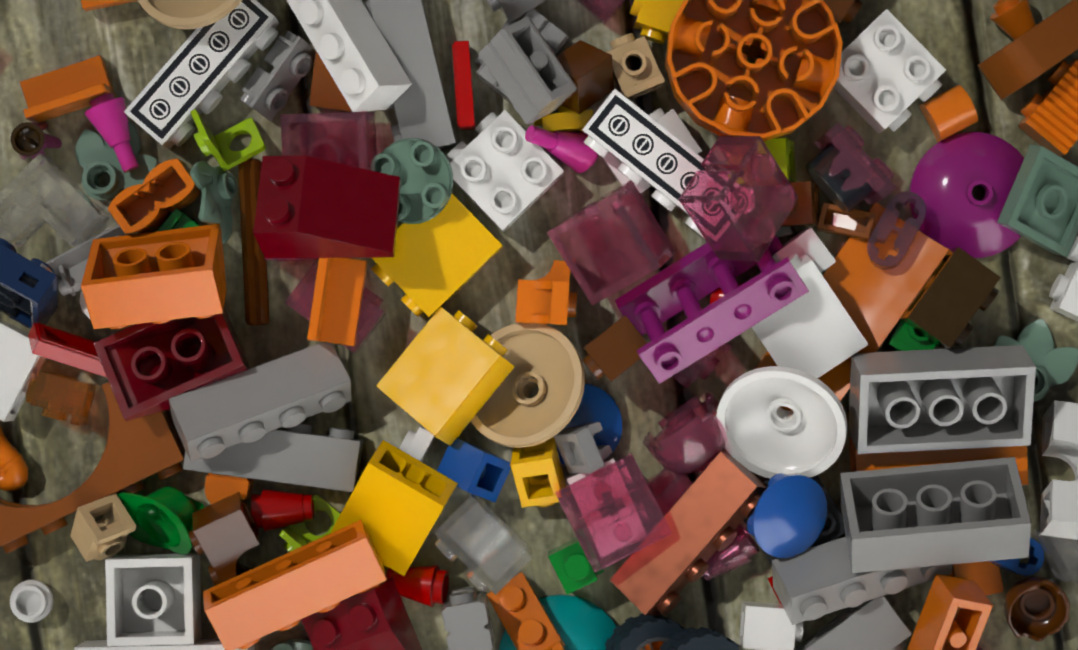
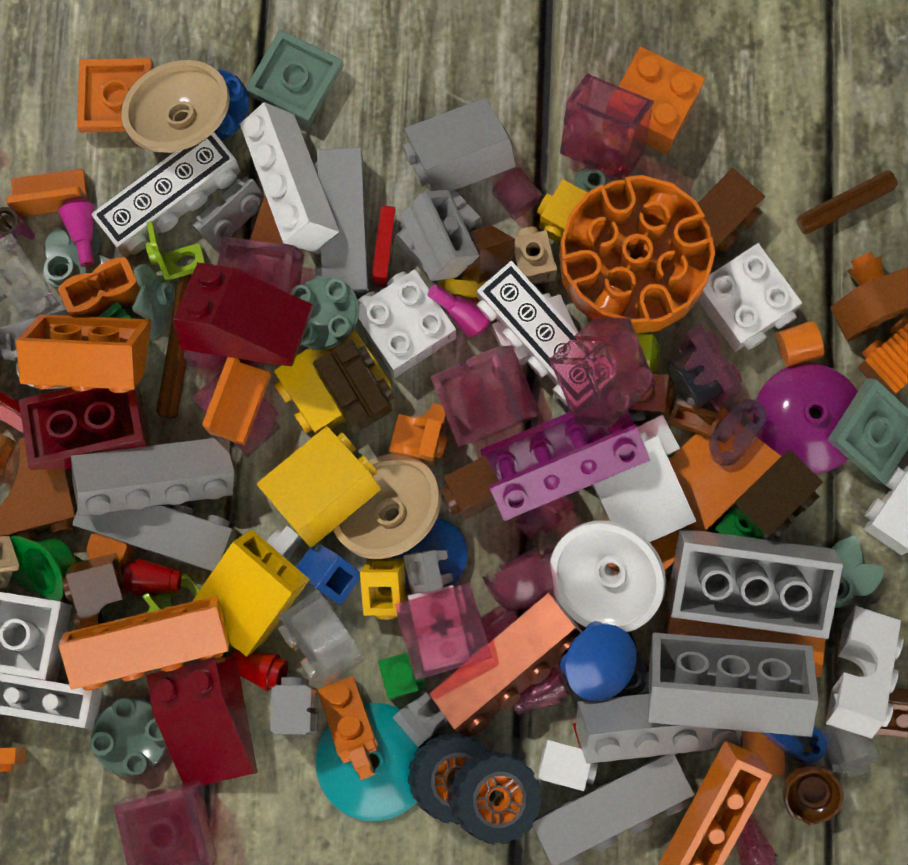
camera: 15 degrees right, 10 degrees down
none -> dark brown brick [313,340,395,434]
none -> light grey tile [393,691,448,747]

